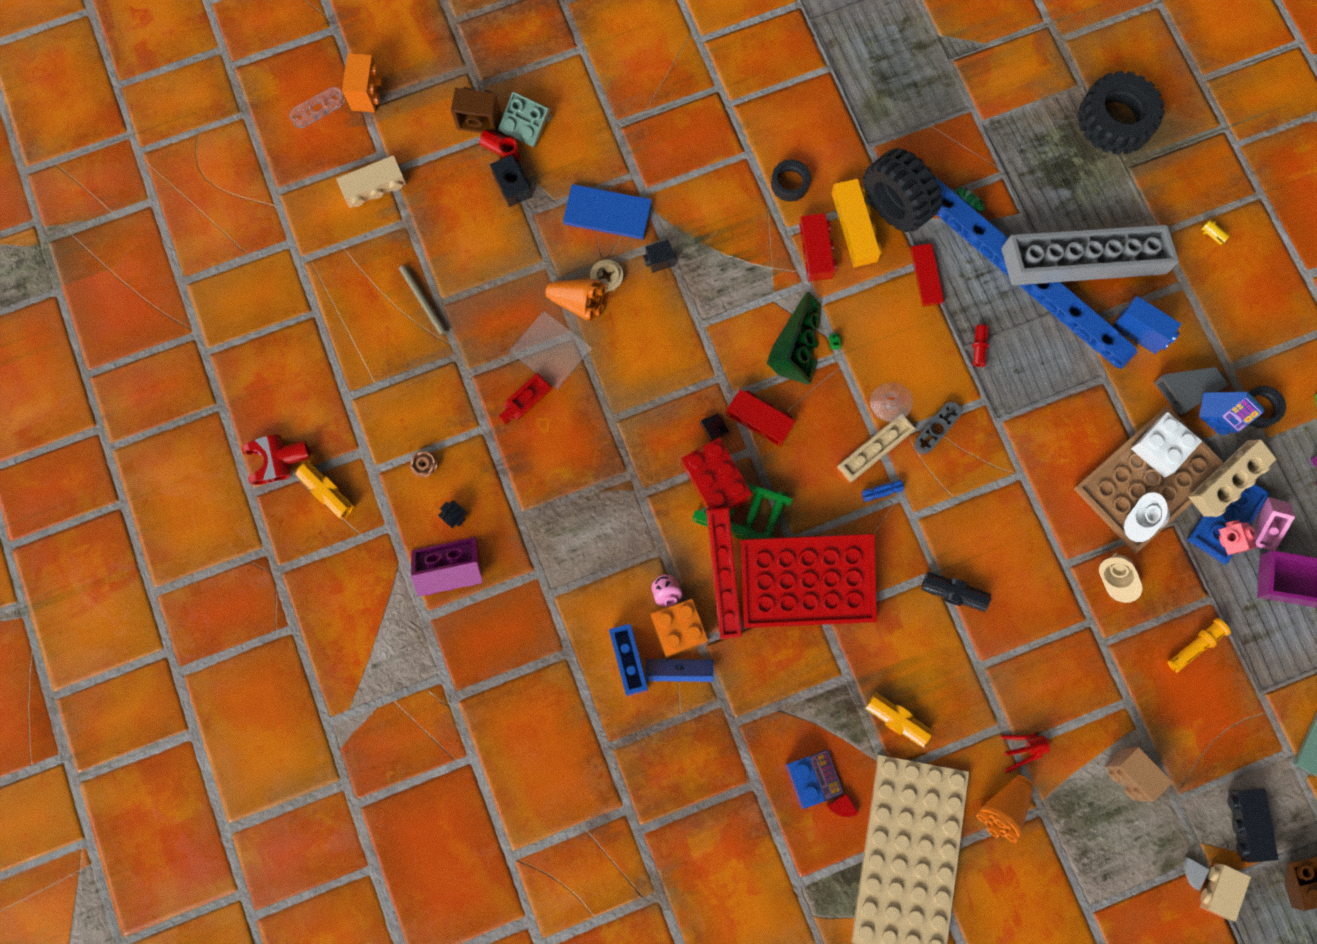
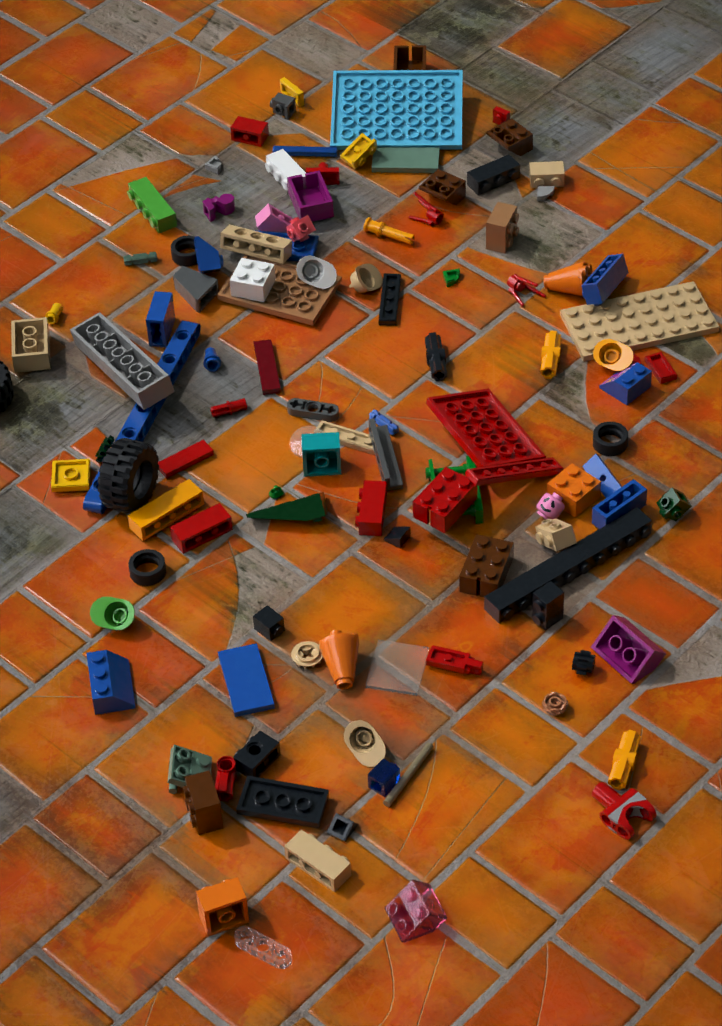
camera: 115 degrees left, 30 degrees down
none -> tan brick [11,317,51,373]
none -> yellow plate [51,459,91,492]
none -> blue slope [86,650,136,715]
none -> bright green piece [90,597,135,630]
none -> sand green axle [124,252,158,266]
none -> blue cone [203,347,221,372]
none -> black plate [236,775,329,829]
none -> dark red tile [253,339,281,395]
none -> teal brick [301,432,341,477]
none -> black slope [327,813,358,842]
none -> tan piece [344,720,386,767]
none -> clear blue brick [368,758,400,797]
none -> dark grey fence [369,418,403,492]
none -> black tile [378,273,401,326]
none -> clear pink slope [385,880,447,943]
none -> red plant [409,192,444,226]
none -> reddish brown slope [419,169,466,205]
none -> green tile [443,268,460,287]
none -> reddish brown piece [459,534,514,597]
none -> black brick [484,507,652,623]
none -> black brick [532,581,564,630]
none -> tan brick [535,518,577,551]
none -> blue brick [581,254,629,306]
none -> light orange piece [593,339,634,371]
none -> black tyre [593,422,628,456]
none -> red tile [645,352,677,384]
none -> dark green brick [656,487,692,522]

